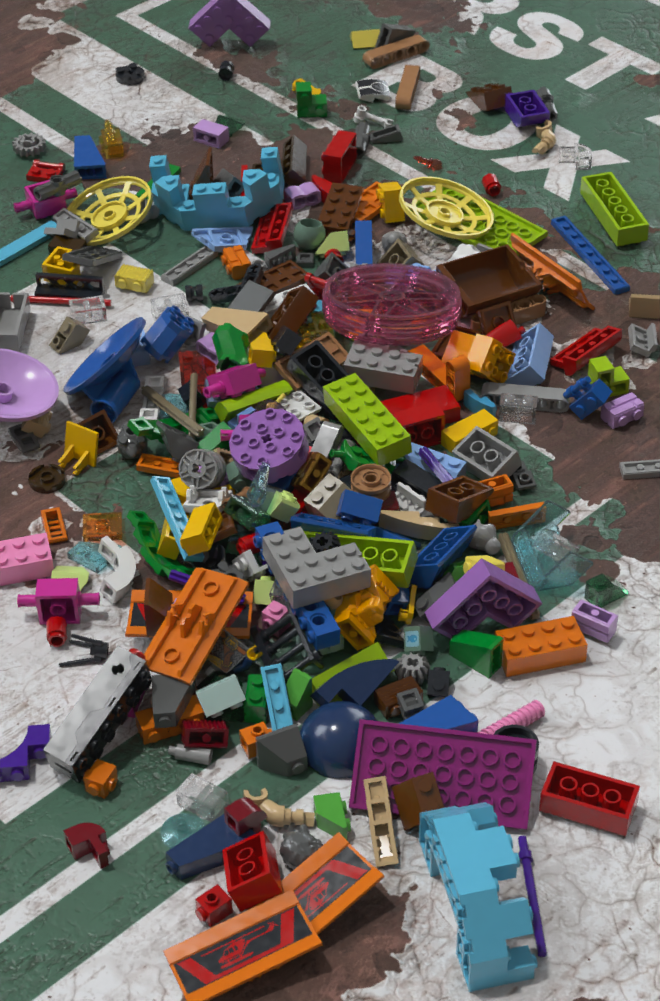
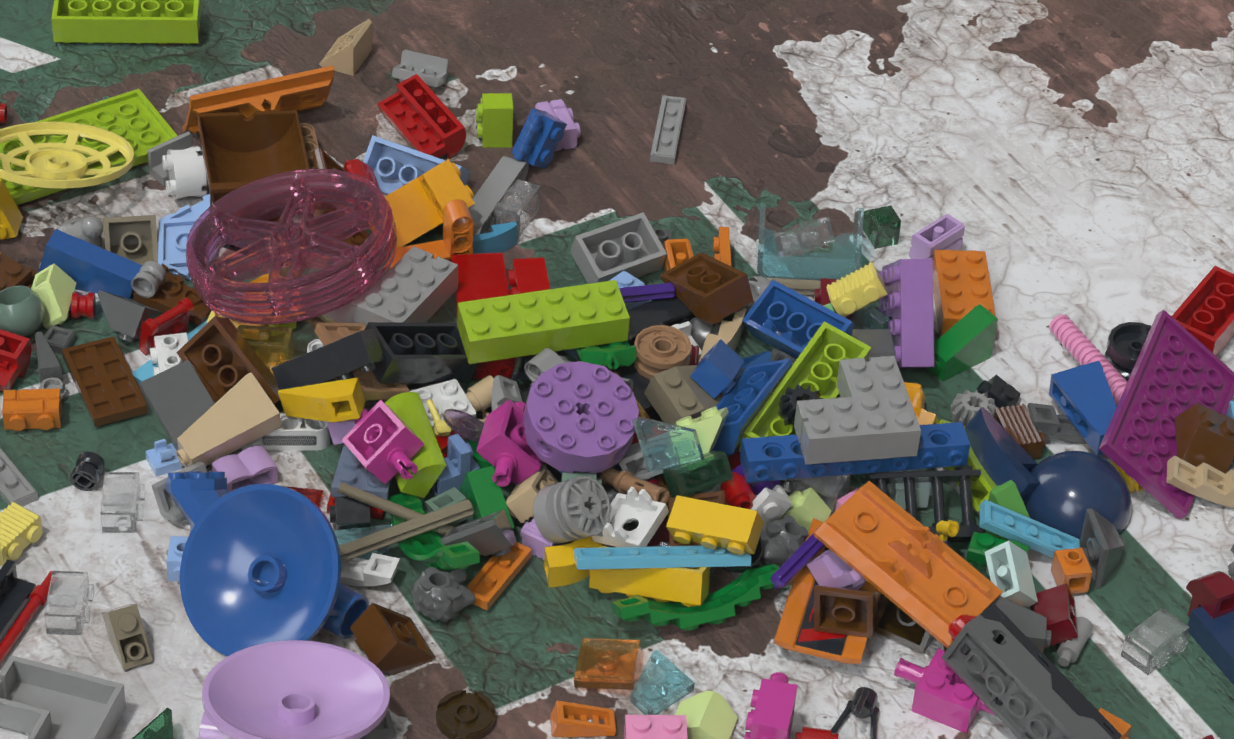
camera: 80 degrees left, 0 degrees up
yellow plate [58,421,99,475] -> none
white arch [98,536,136,604] -> none
clear light blue dish [161,813,205,848] -> none
black beam [208,263,264,304] -> none
green brick [212,323,250,371] -> none
tan piece [243,788,315,827] -> none
bright green slope [313,792,351,840] -> none
sand green brick [403,626,434,656] -> none
yellow brick [441,409,498,453] -> none
blue tile [551,216,630,295] -> none

